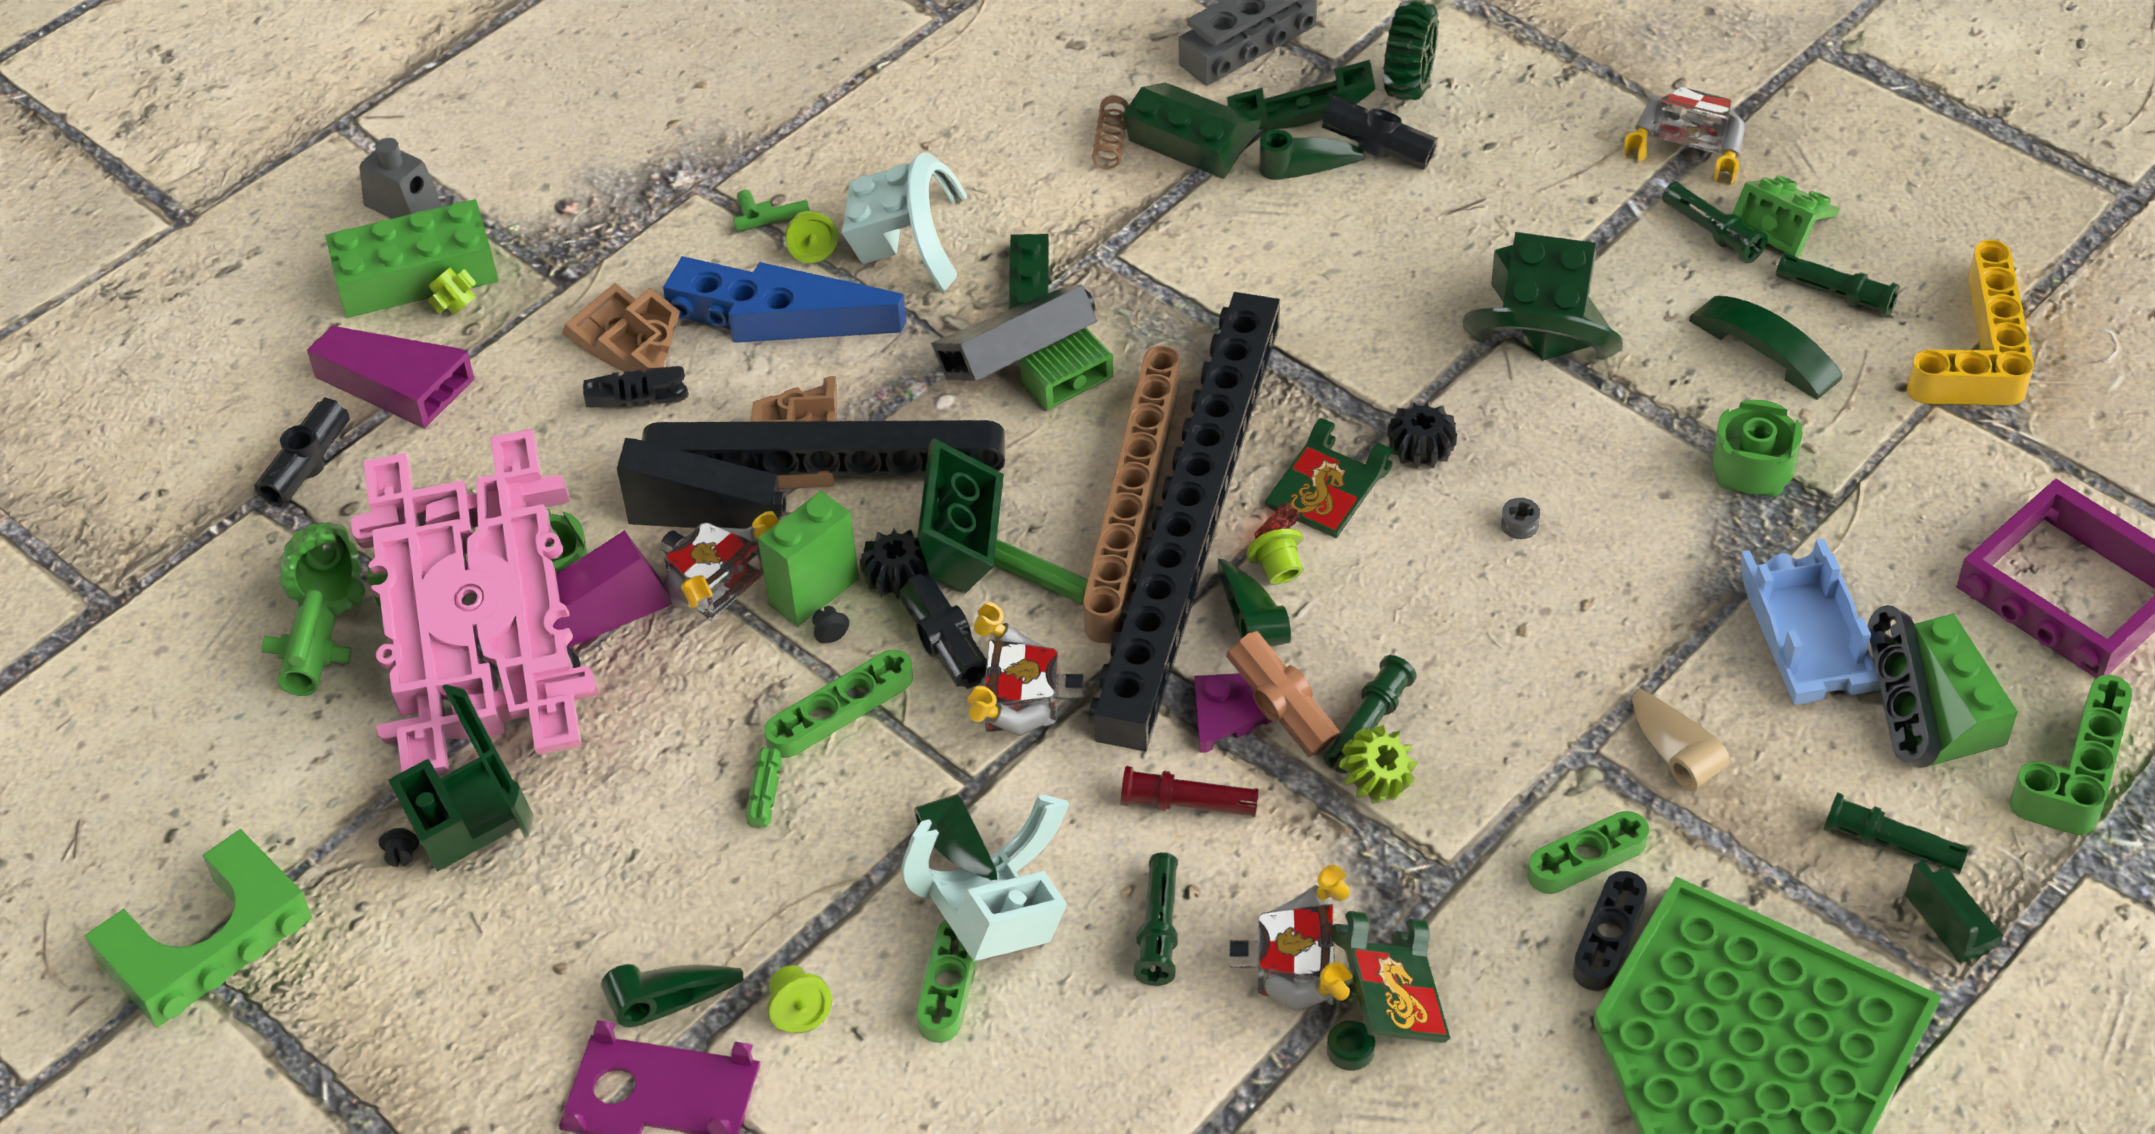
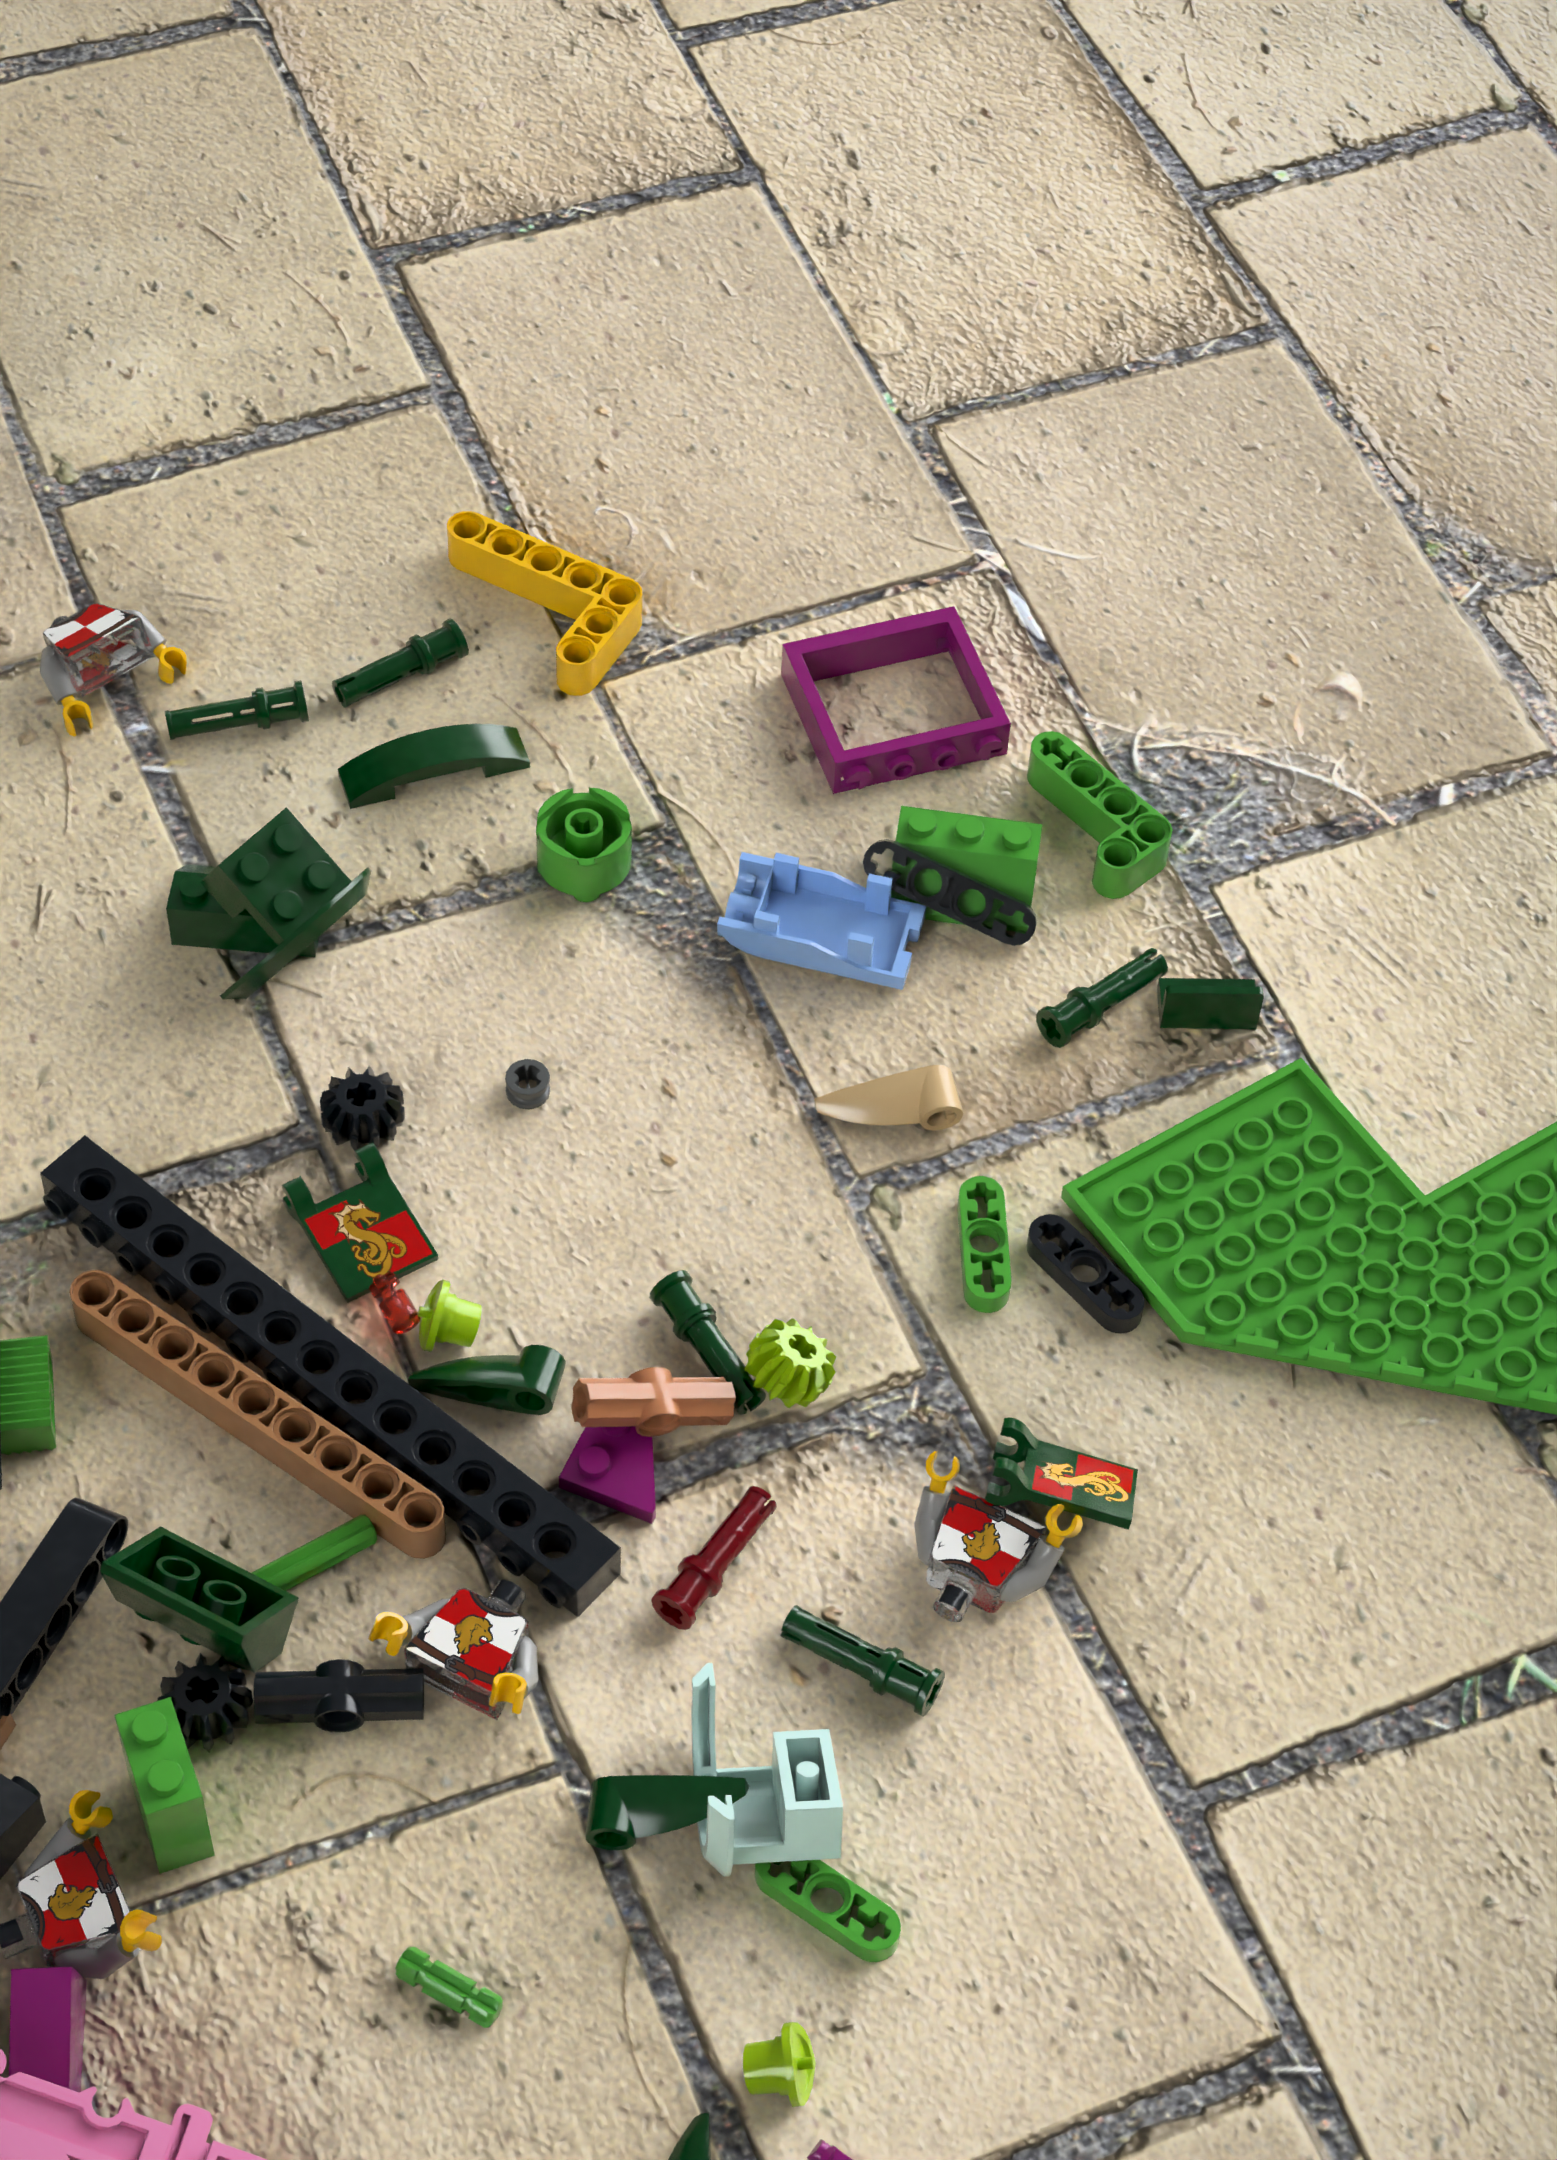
camera: 70 degrees left, 5 degrees up
bright green beam [764,650,913,758] -> none
black piece [812,606,850,643] -> none
dark green tile [1327,1020,1375,1071] -> none
bright green bracket [1732,175,1840,257] -> none

